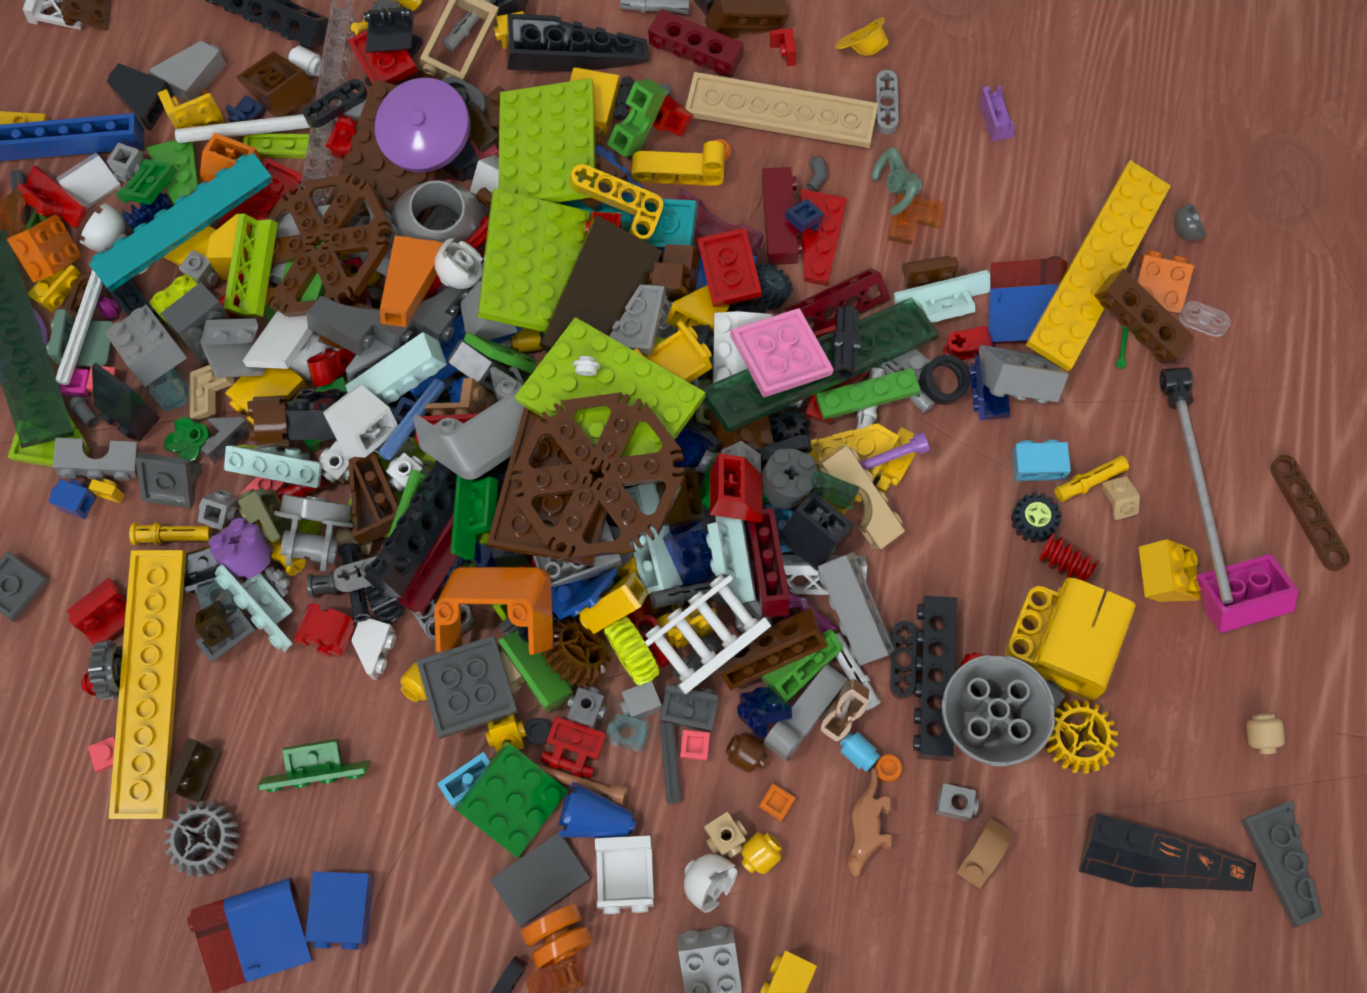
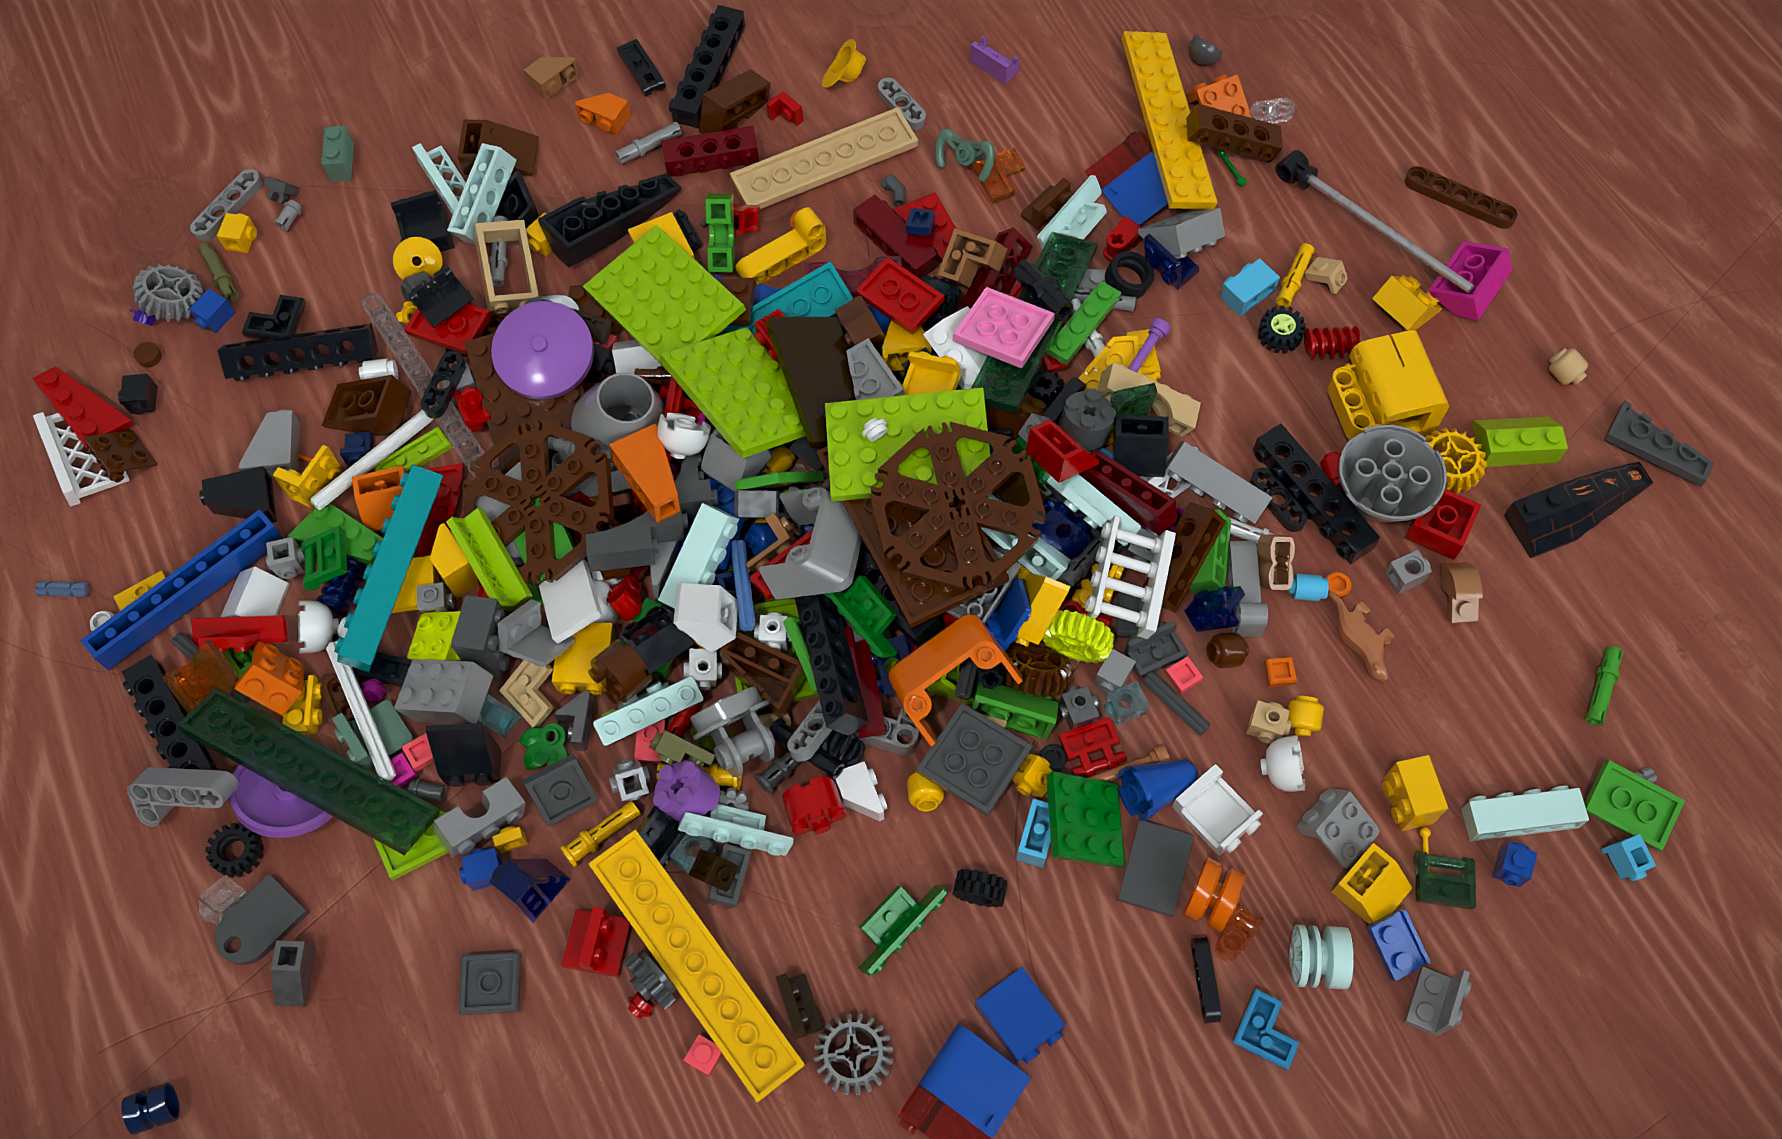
camera: 40 degrees left, 5 degrees down
yellow beam [569,164,663,242] -> none
none -> clear blue wedge [489,859,571,923]
none -> medium nougat brick [937,228,1008,288]
none -> black tyre [953,869,1008,908]
none -> red brick [1405,489,1481,560]
none -> lime slope [1472,416,1568,467]

